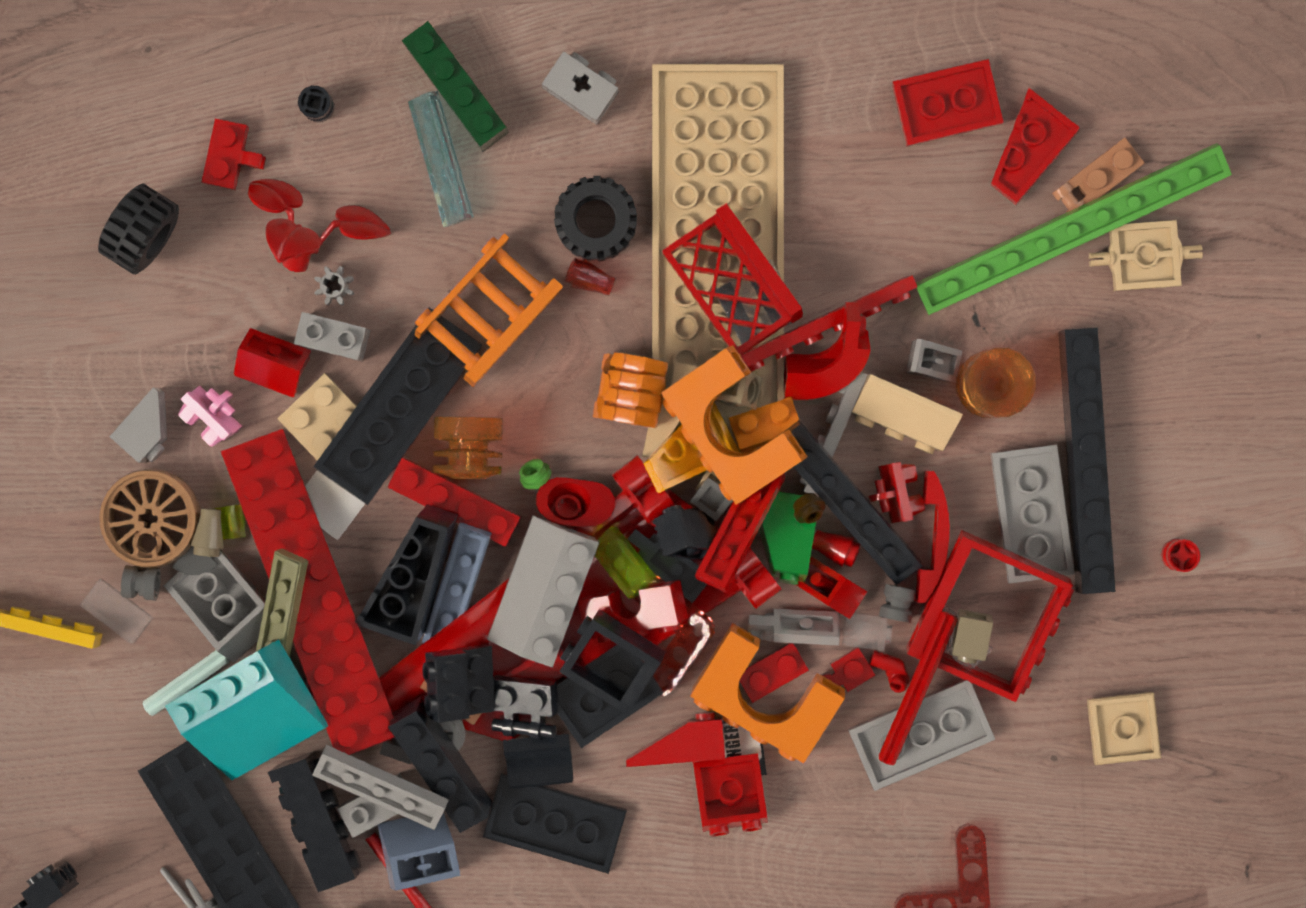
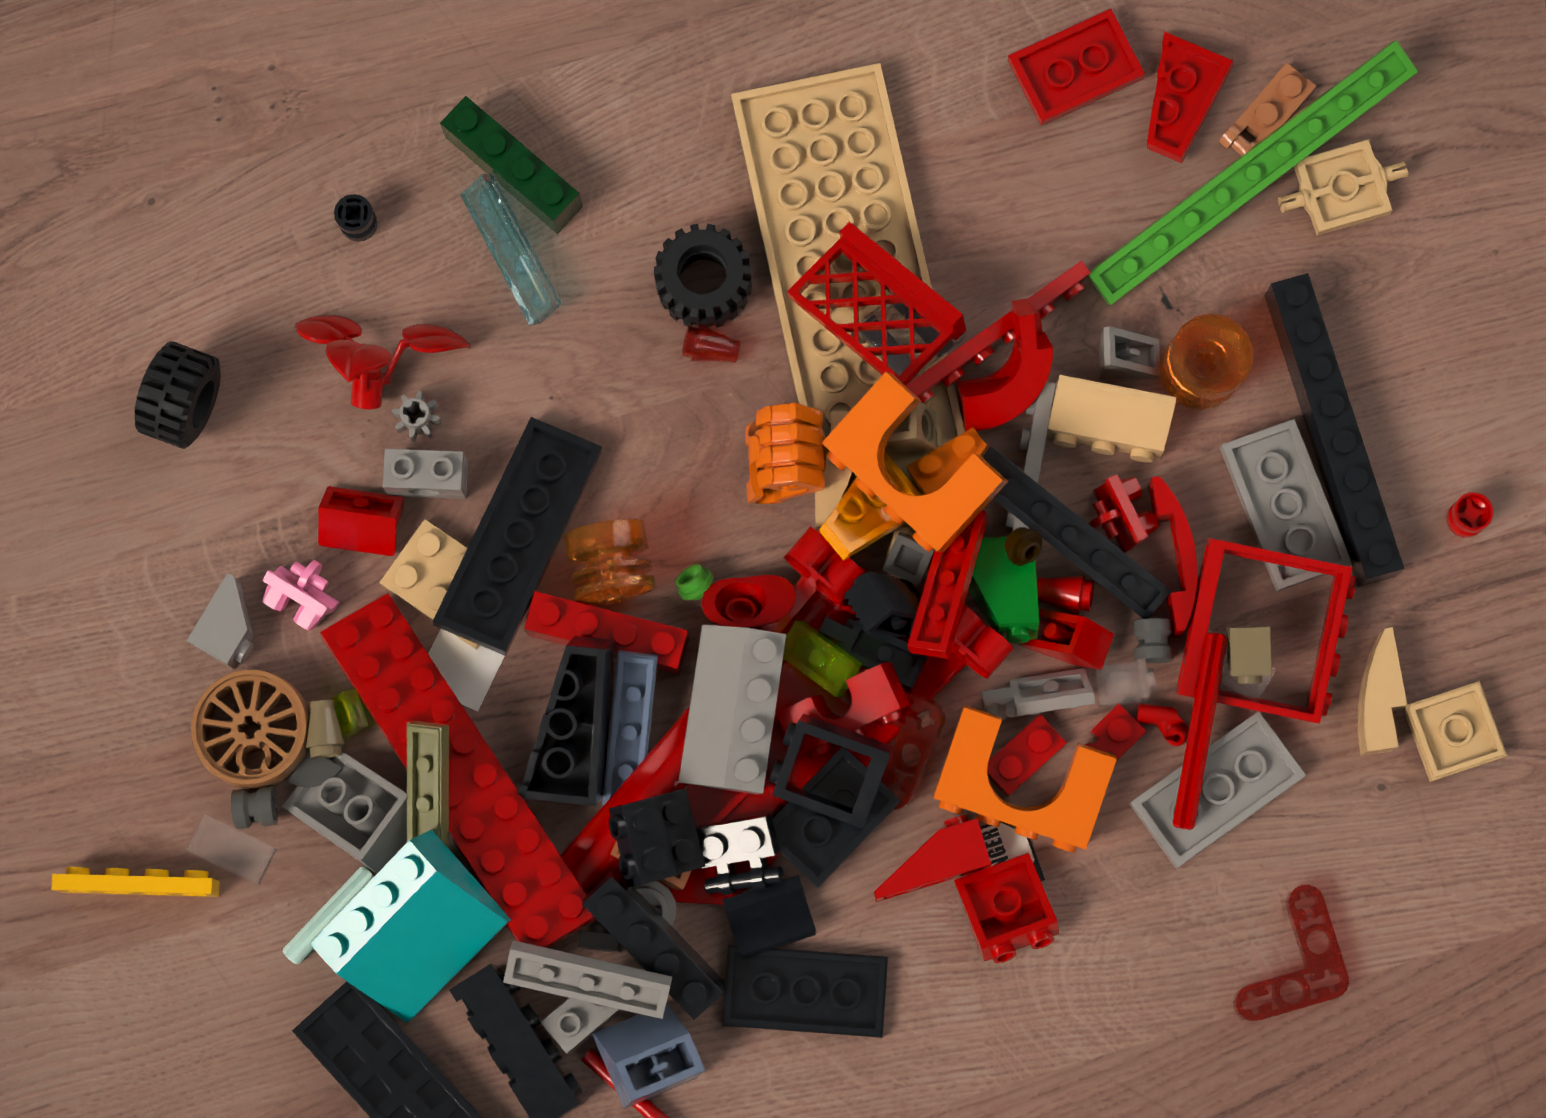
camera: 10 degrees left, 10 degrees down
red plate [201,118,266,191] -> none
orange fence [414,233,563,387] -> none
light grey brick [542,51,619,125] -> none
none -> tan slope [1357,627,1407,756]

